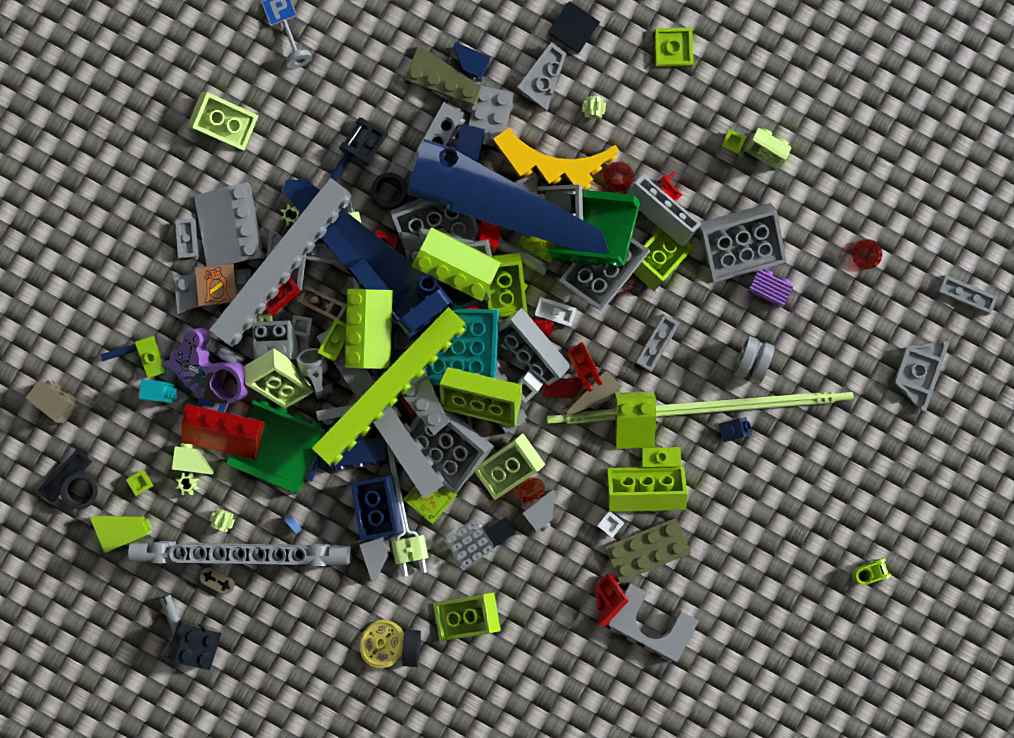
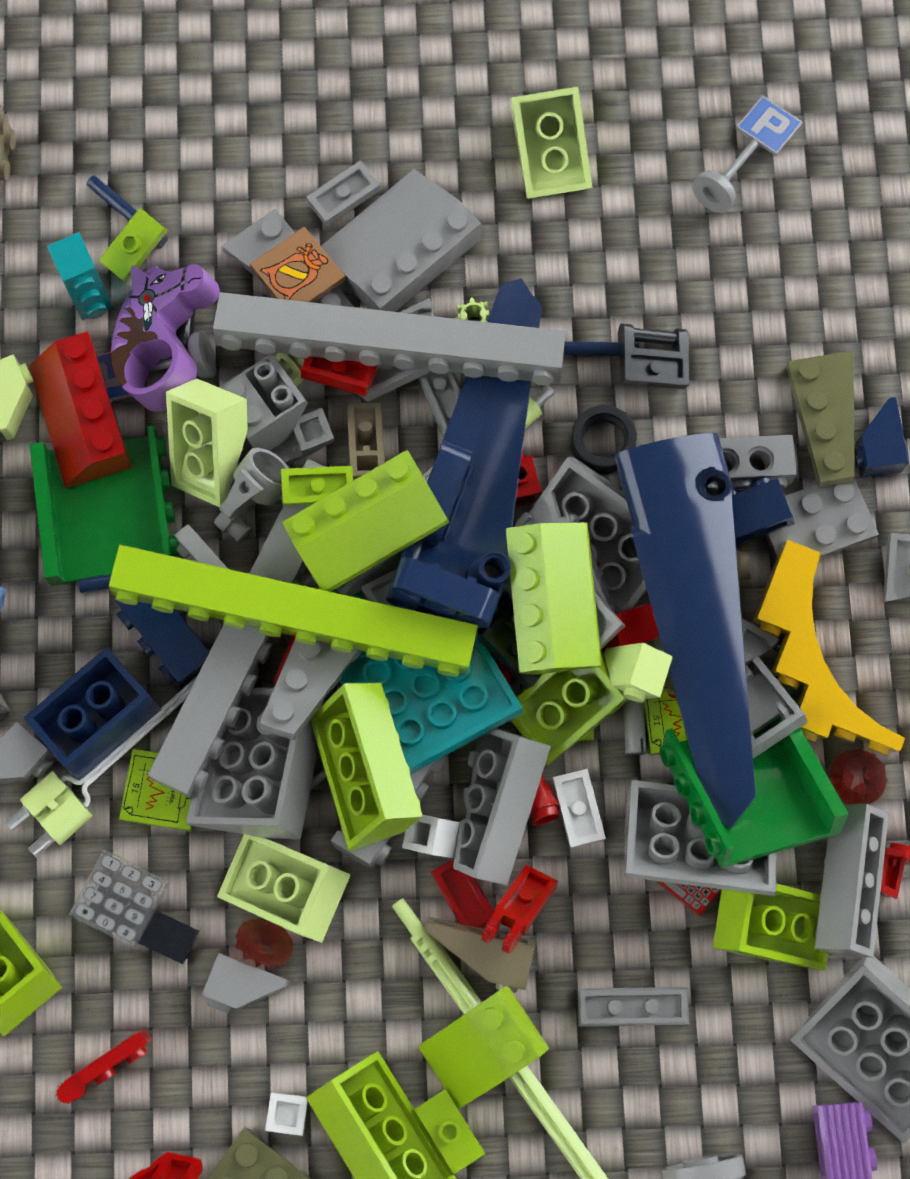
camera: 60 degrees right, 10 degrees down
none -> red hinge [55,1028,152,1104]
none -> yellowish green slope [604,643,673,703]

